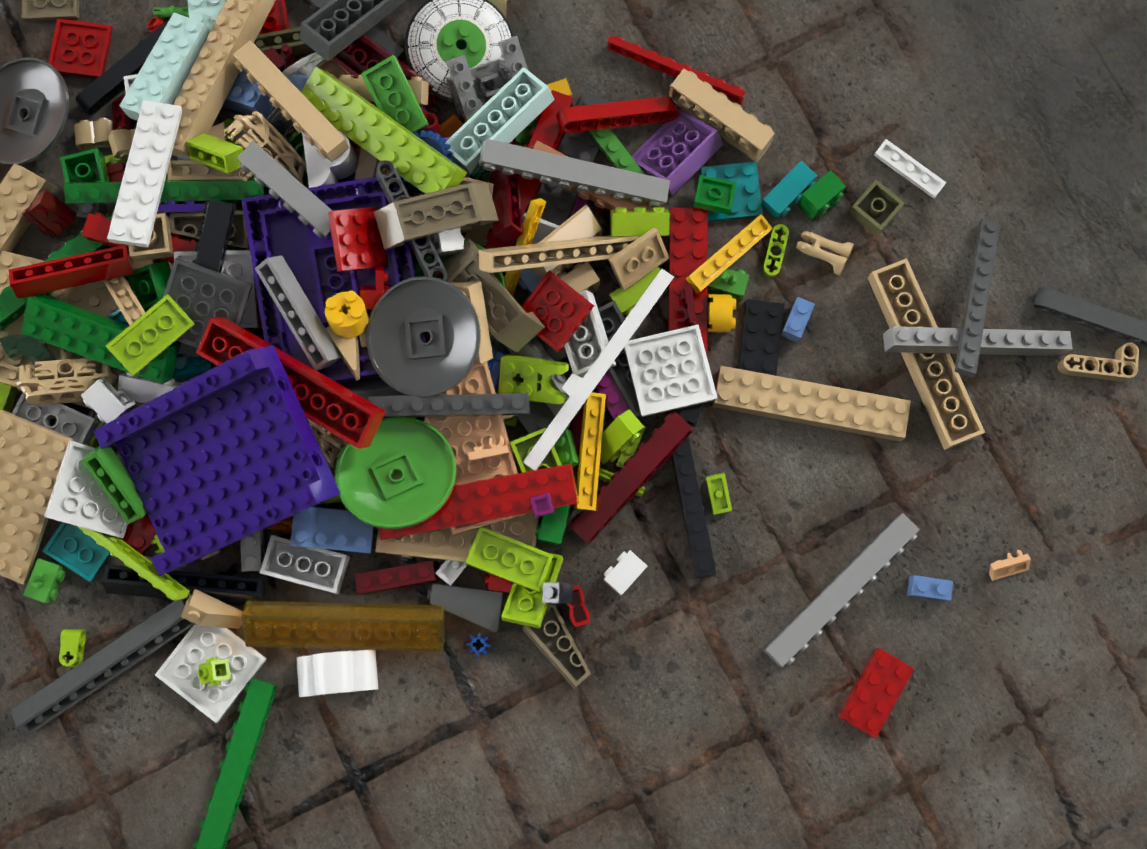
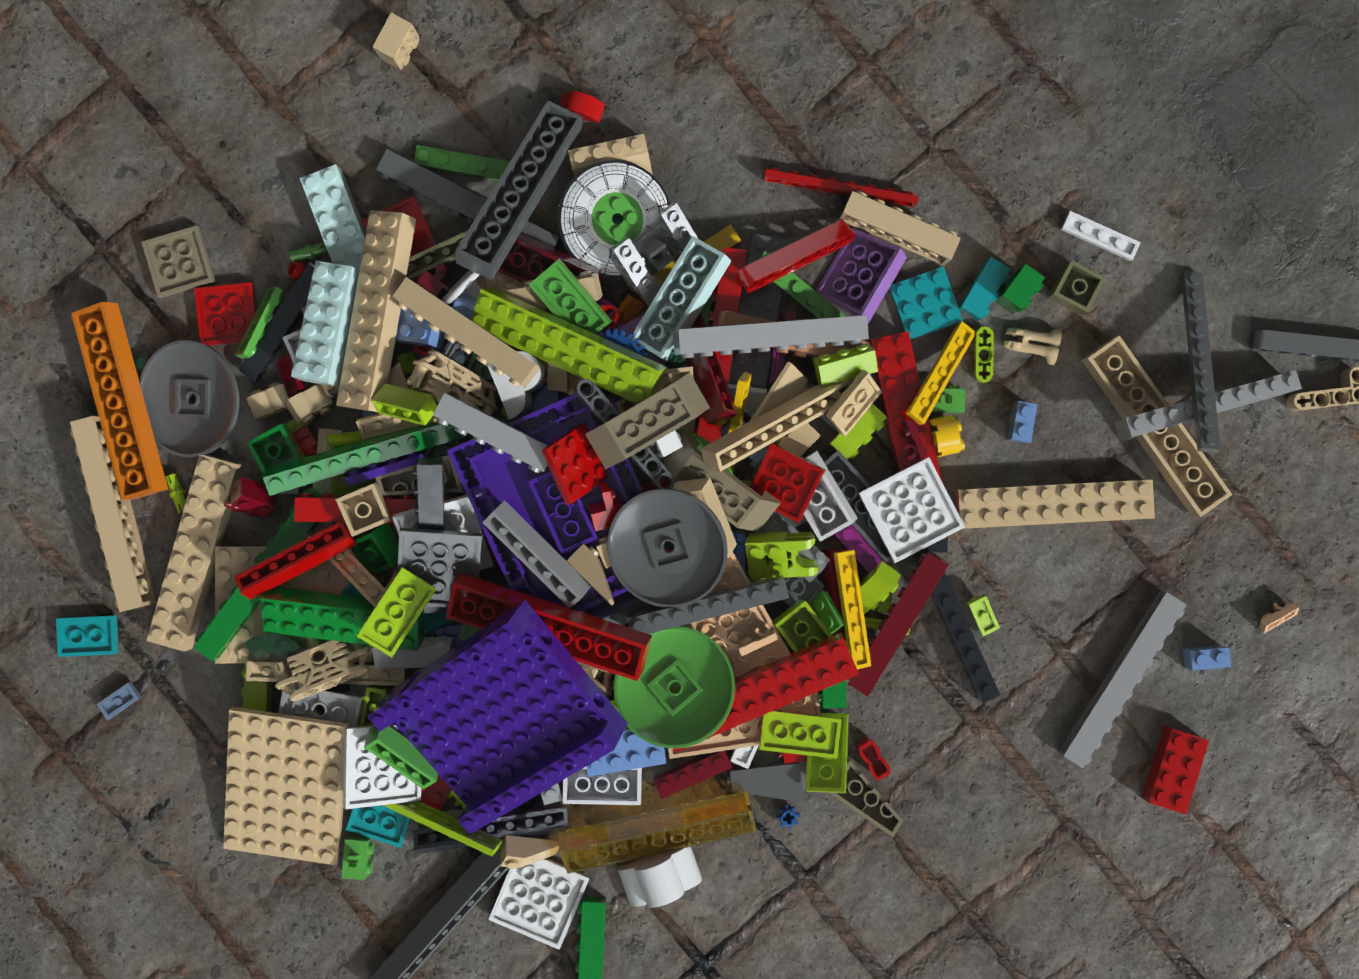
camera: 10 degrees left, 10 degrees up
lime piece [59,629,86,668] -> none
white brick [81,377,136,423] -> none
white plate [107,100,183,248] -> none
lime brick [198,657,231,687] -> none
yellow brick [325,291,369,339] -> none
white sticker [523,269,674,470] -> none
magenta tile [530,493,555,518] -> none
black brick [542,582,573,604] -> none
white brick [603,550,647,596] -> none
green plate [693,175,736,215] -> none
black plate [738,299,784,376] -> none
none -> bright green plate [235,286,283,359]

